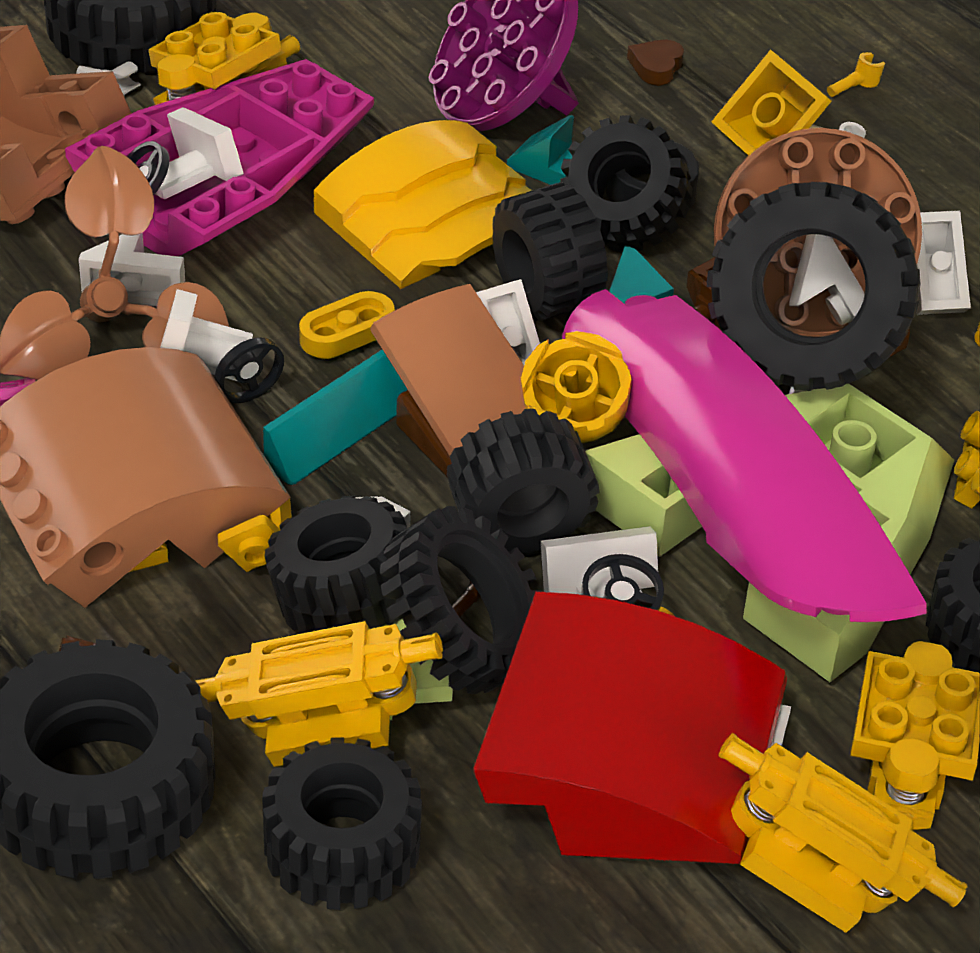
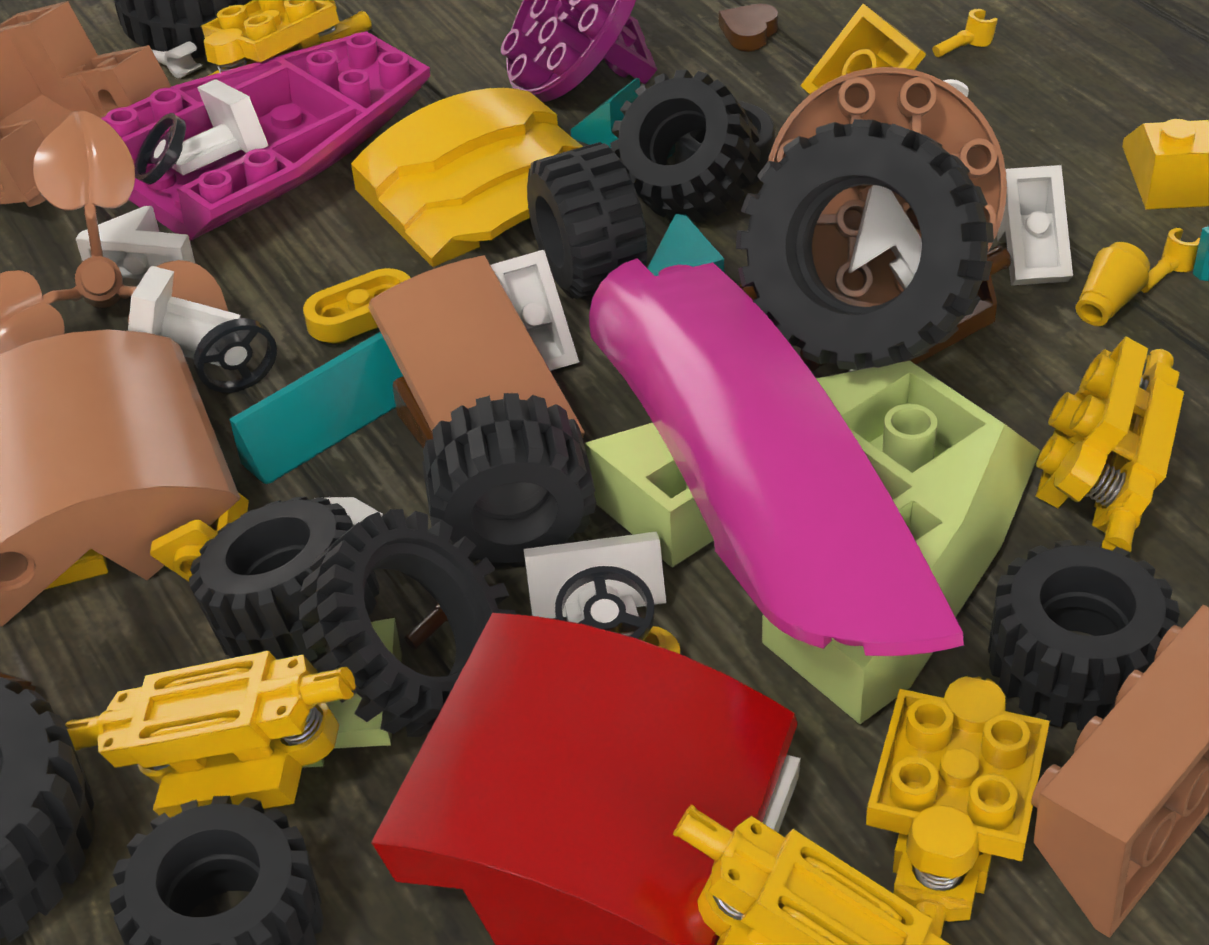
camera: 10 degrees right, 0 degrees up
yellow cylinder [521,331,632,443] -> none

